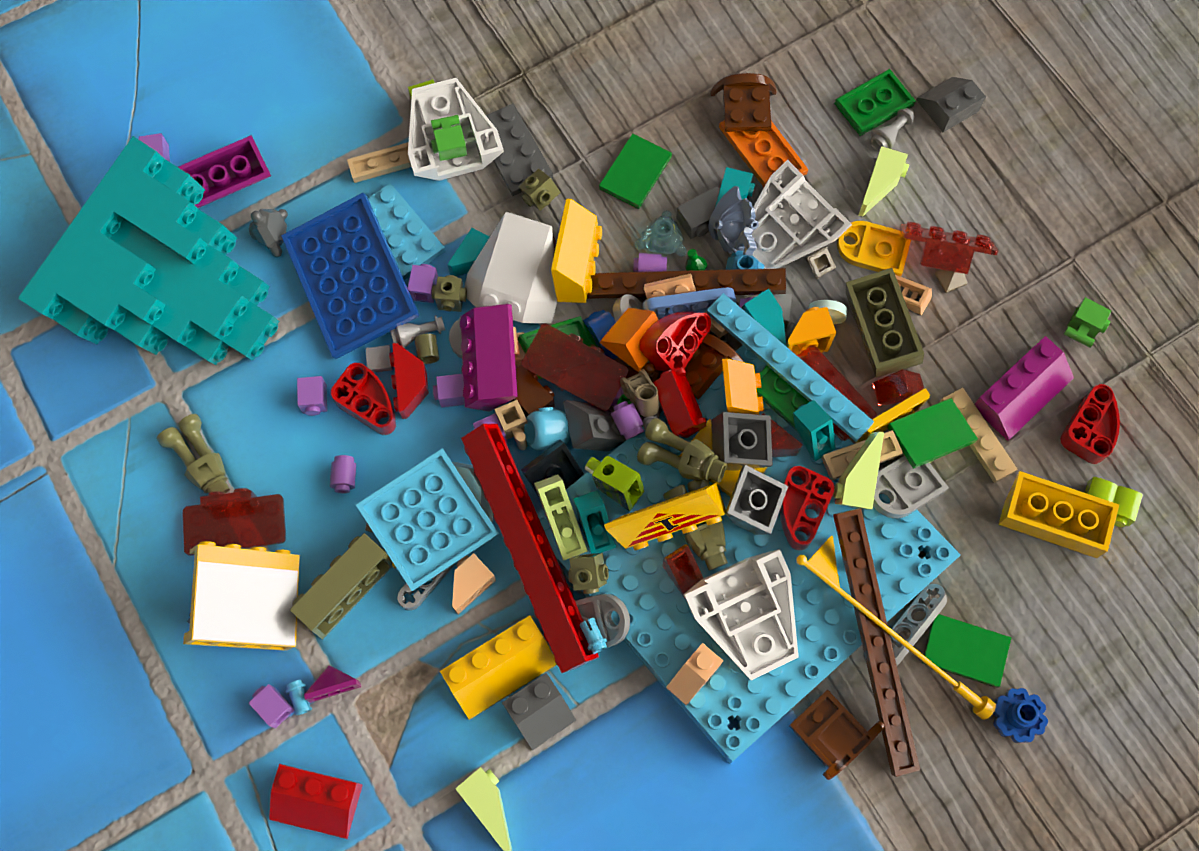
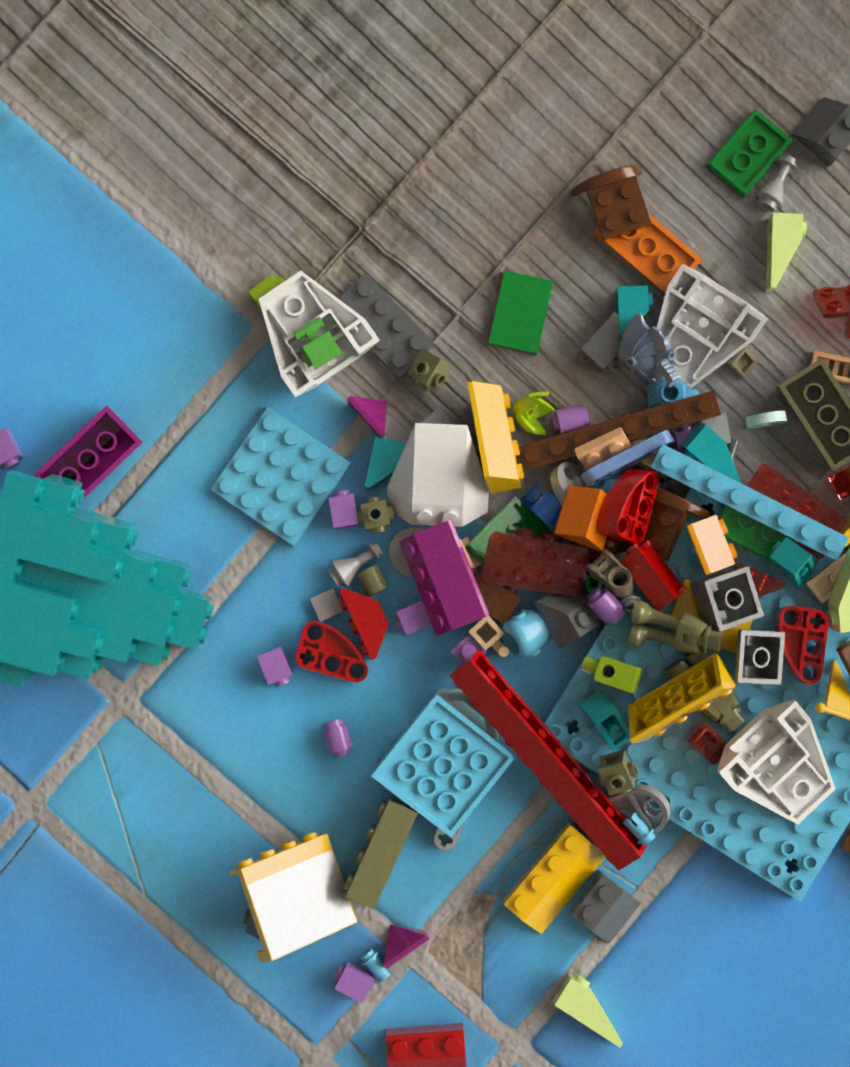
camera: 25 degrees left, 15 degrees up
olive piece [156,414,230,500] -> none
clear red bracket [183,488,286,556] -> none
dark grey rock [249,209,288,257] -> none
blue plate [281,193,420,359] -> none
tan plate [347,142,412,183] -> none
light nougat slope [452,553,496,615] -> none
black plate [521,440,584,497] -> none
yellowish green slope [534,475,587,561] -> none
clear light blue rock [635,210,687,257] -> none
light nougat slope [666,643,723,706] -> none
green rock [685,249,708,271] -> none
light orange slope [786,307,836,359] -> none
yellow tile [837,221,913,277] -> none
none -> magenta slope [347,396,387,438]
none -> lime piece [513,391,555,435]

